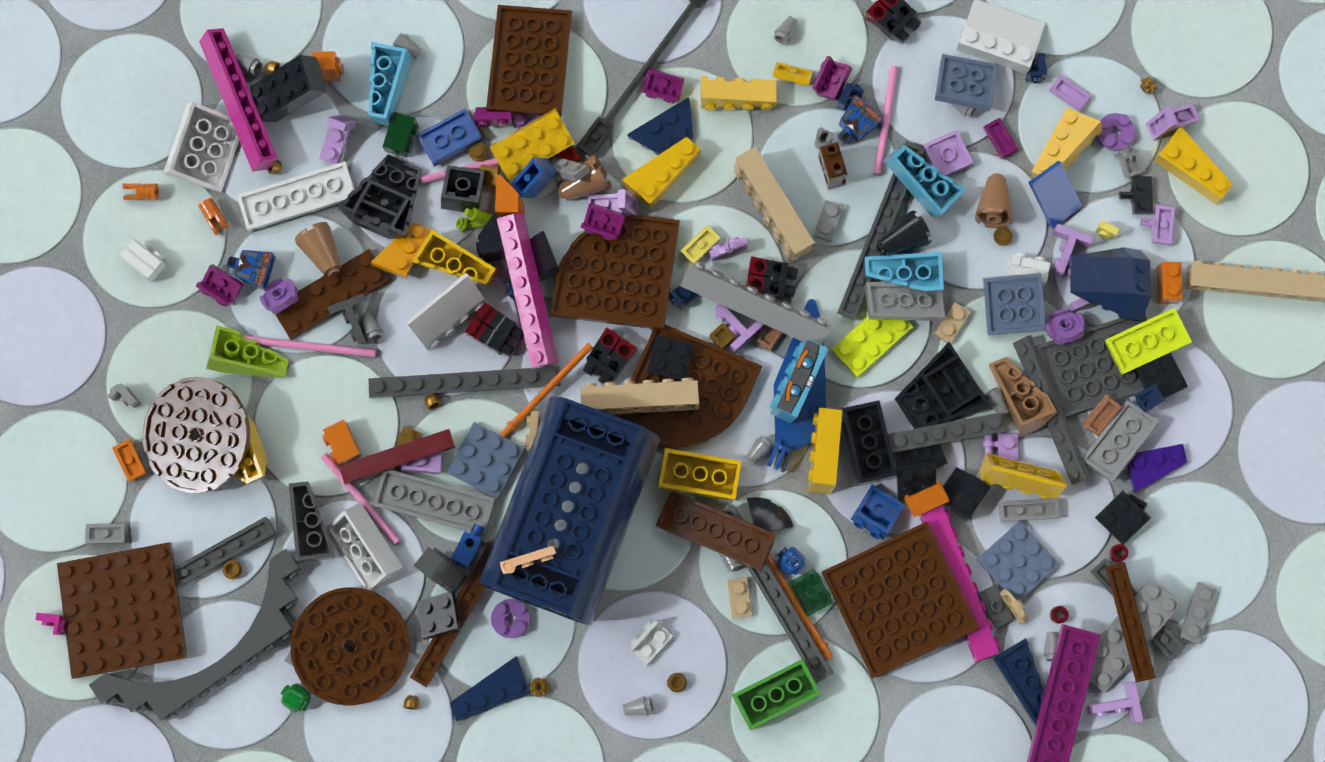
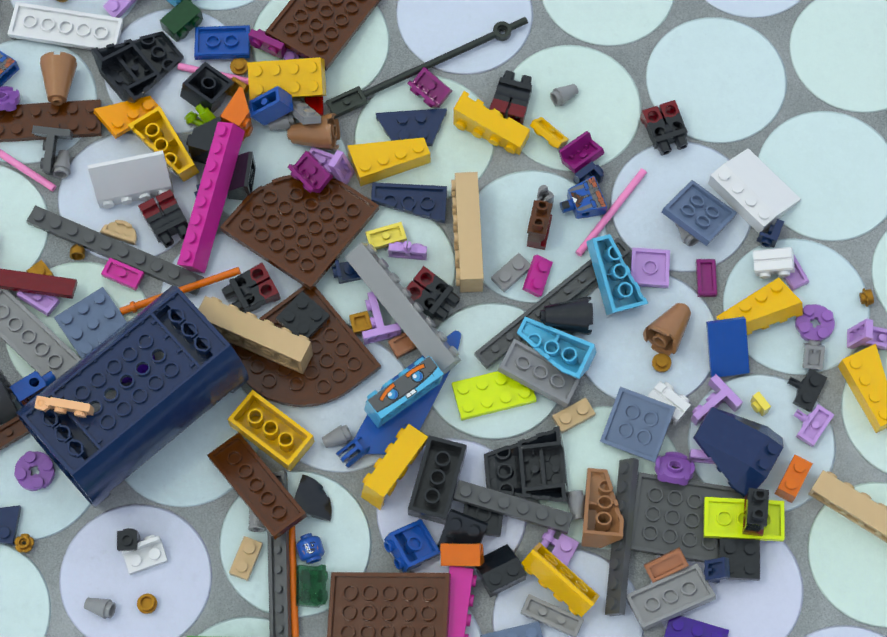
camera: 25 degrees right, 10 degrees down
none -> tan plate [100,220,137,245]
none -> dark pink plate [101,258,145,291]
none -> black bracket [117,528,140,551]
none -> dark blue wing [371,183,447,223]
none -> black hips [489,70,532,125]
none -> dark pink plate [522,254,553,297]
none -> black hips [742,488,769,536]
none -> white brick [753,247,795,279]

